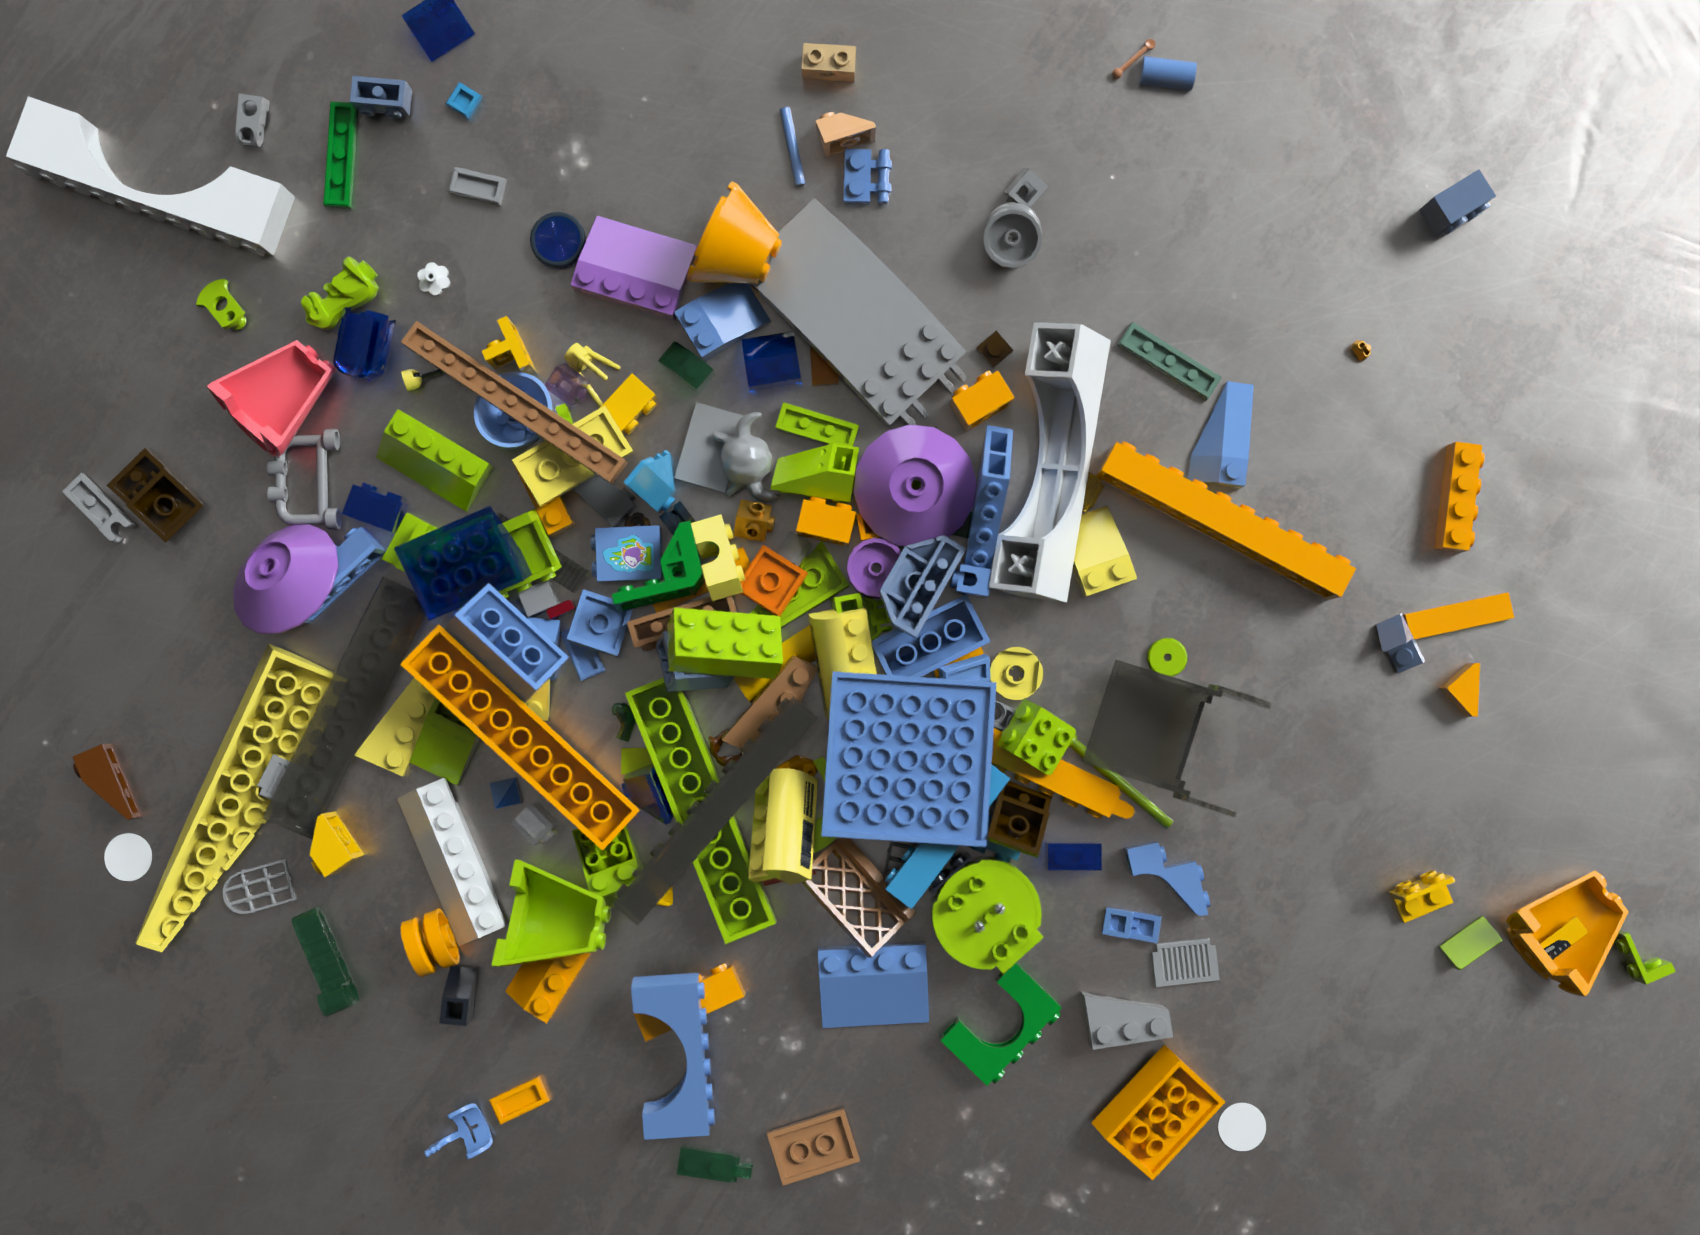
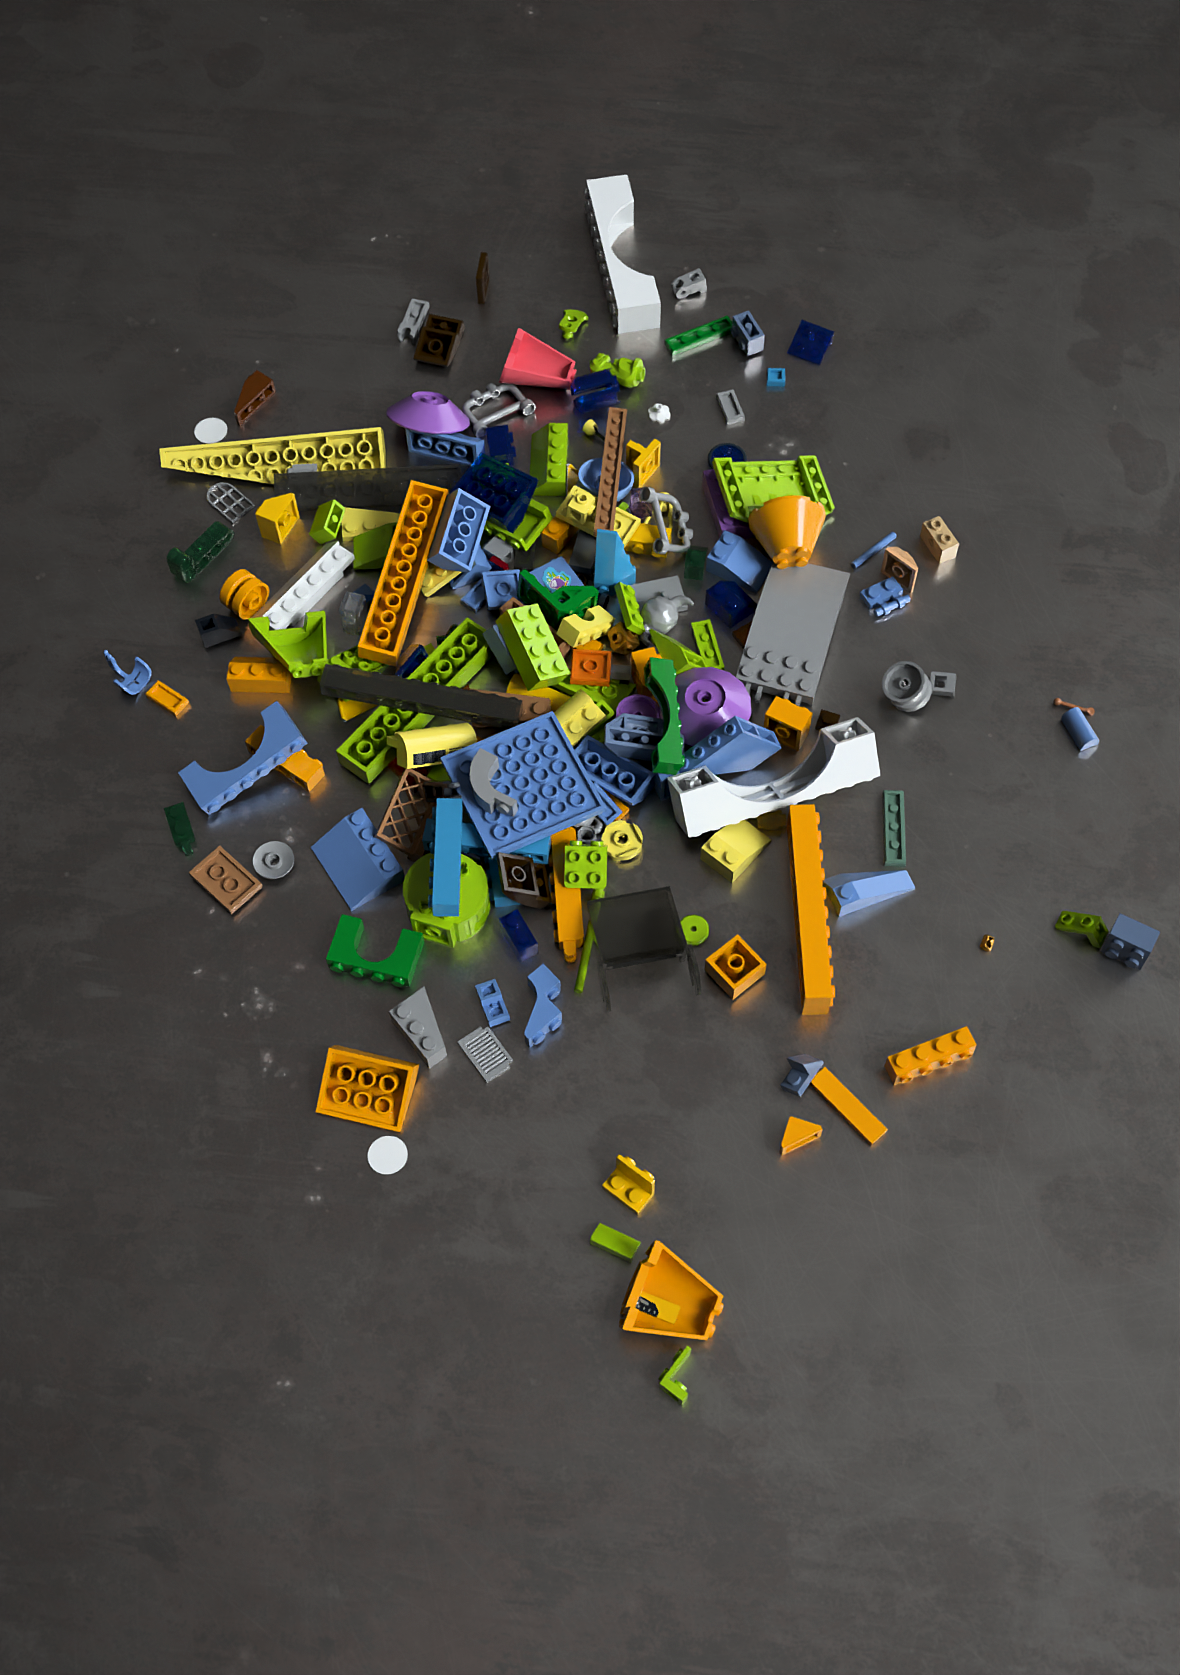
camera: 65 degrees right, 25 degrees down
none -> light grey dish [253,841,294,879]
none -> lime brick [309,499,346,544]
none -> black hinge [424,780,462,802]
none -> dark azure brick [428,798,463,916]
none -> light grey arch [470,748,518,817]
none -> dark brown tile [476,252,490,304]
none -> yellow sticker [566,464,579,495]
none -> light yellow brick [566,489,596,525]
none -> lime plate [614,582,645,635]
none -> light grey bar [640,486,693,554]
none -> green arch [644,657,685,775]
none -> light orange brick [704,934,767,1000]
none -> lime slope [712,455,835,523]
none -> lime bracket [1055,911,1109,948]

